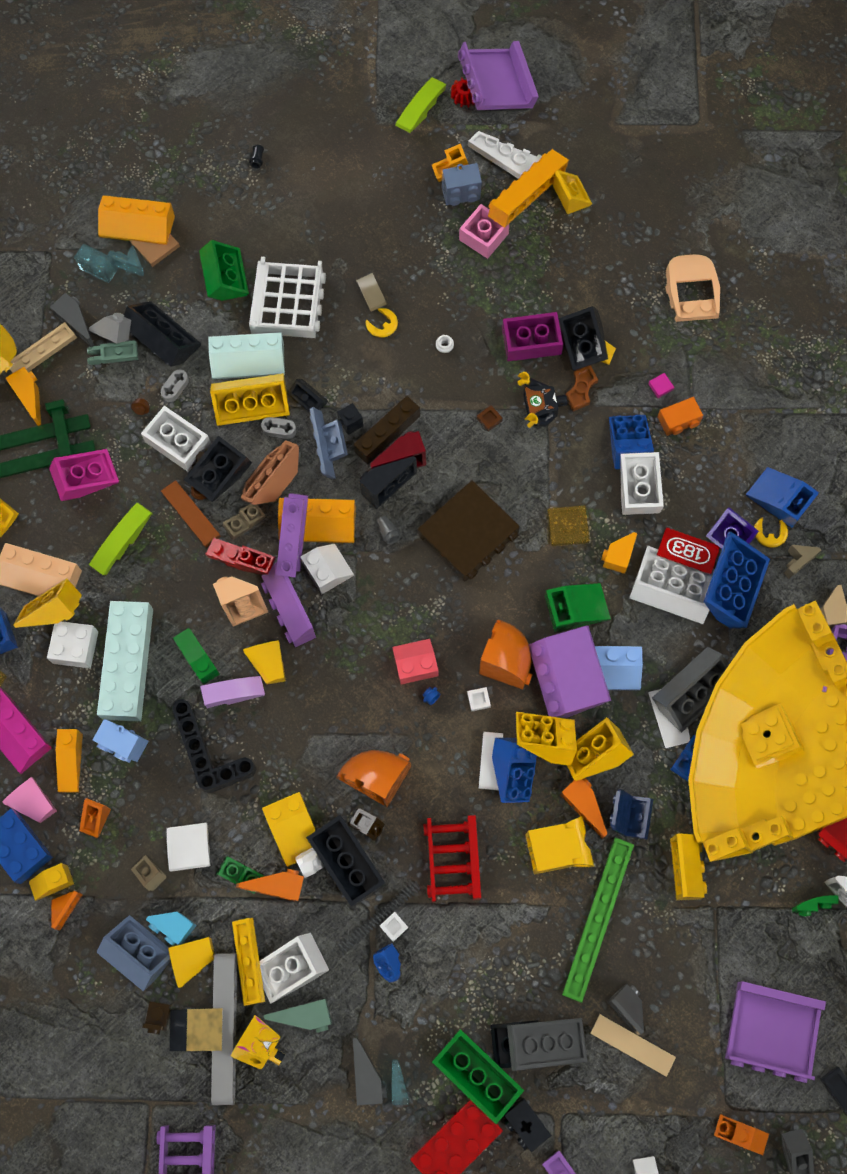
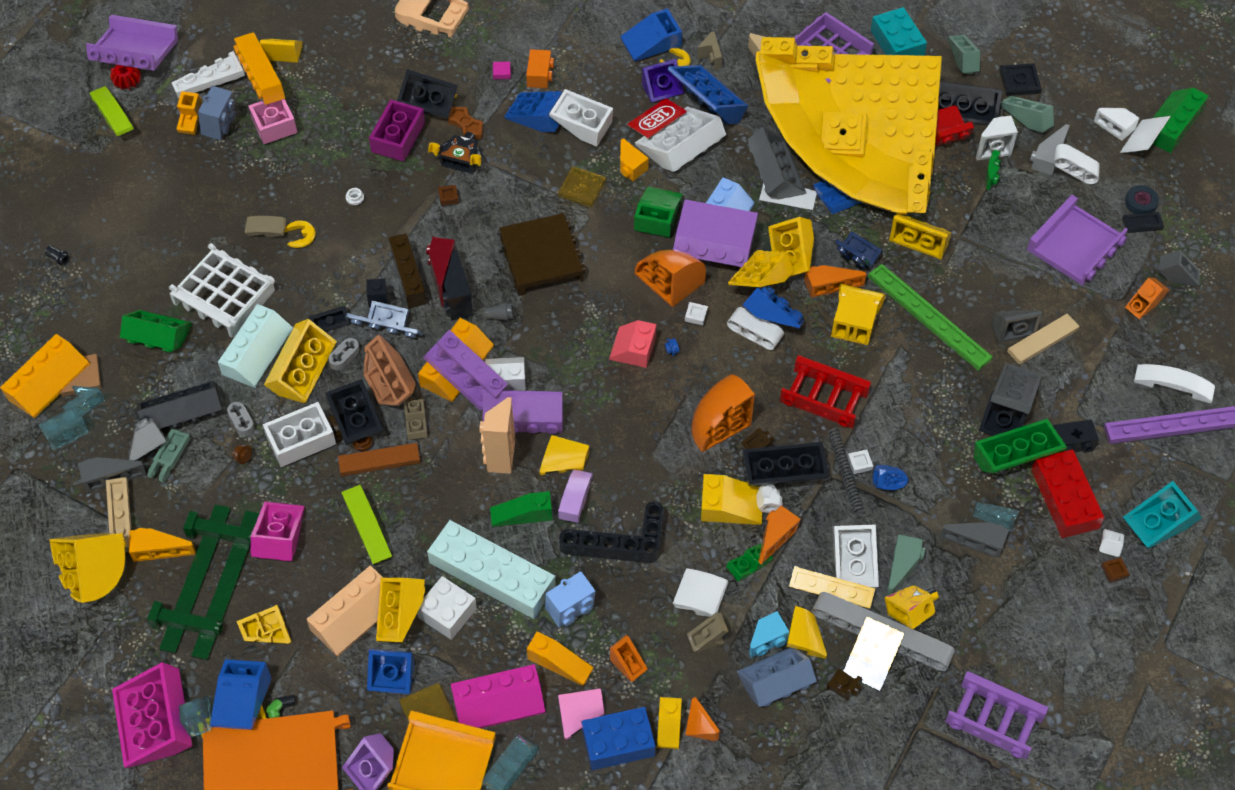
camera: 65 degrees left, 15 degrees down
red slope [206,538,276,575] -> none

